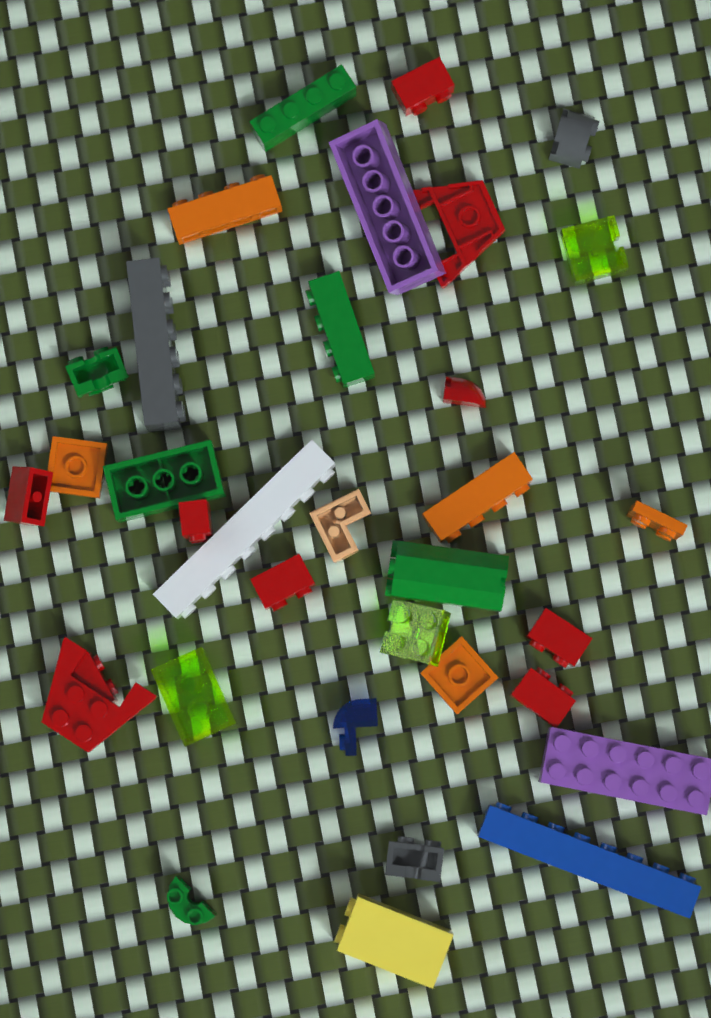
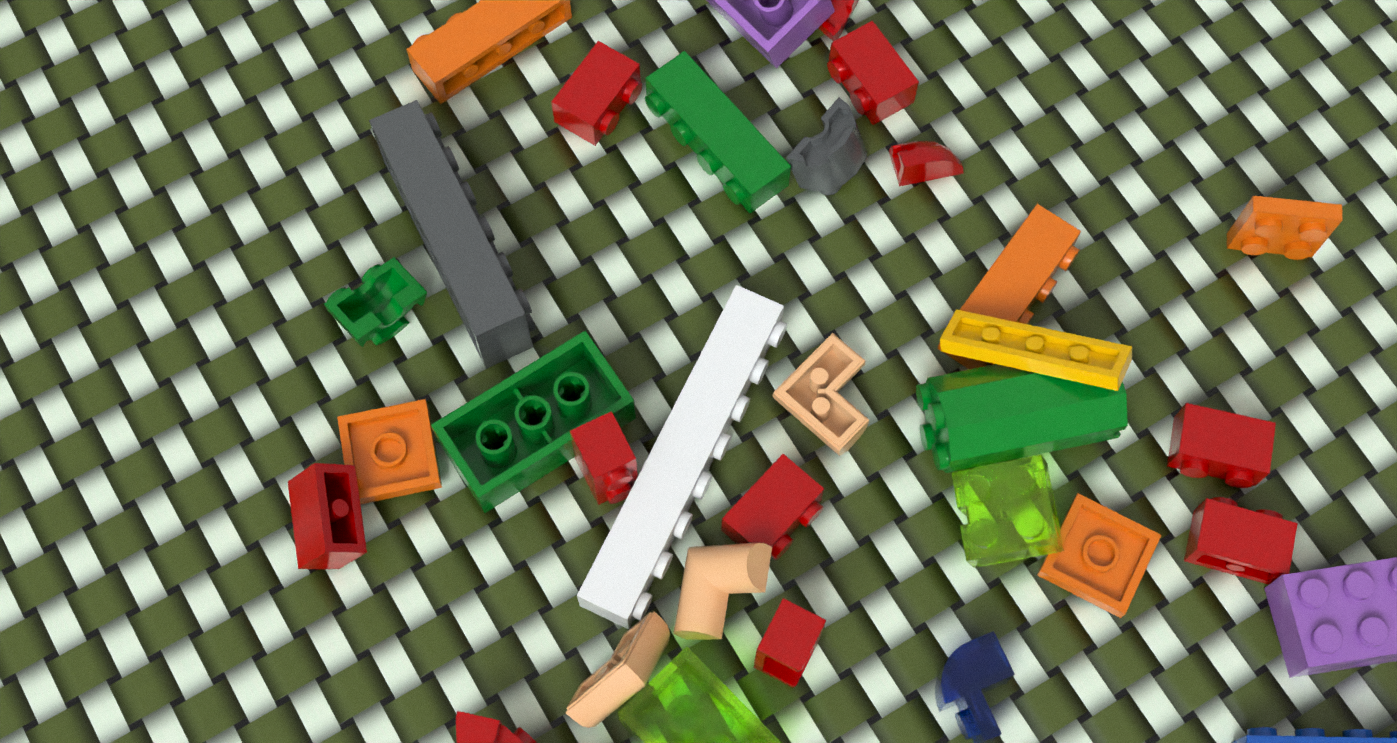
camera: 25 degrees left, 15 degrees down
none -> red brick [551,41,643,146]
none -> light nougat brick [566,611,670,728]
none -> light nougat brick [674,543,772,640]
none -> red panel [753,598,826,688]
none -> dark grey cylinder [786,97,868,195]
none -> red brick [827,20,919,125]
none -> yellow plate [940,309,1132,391]

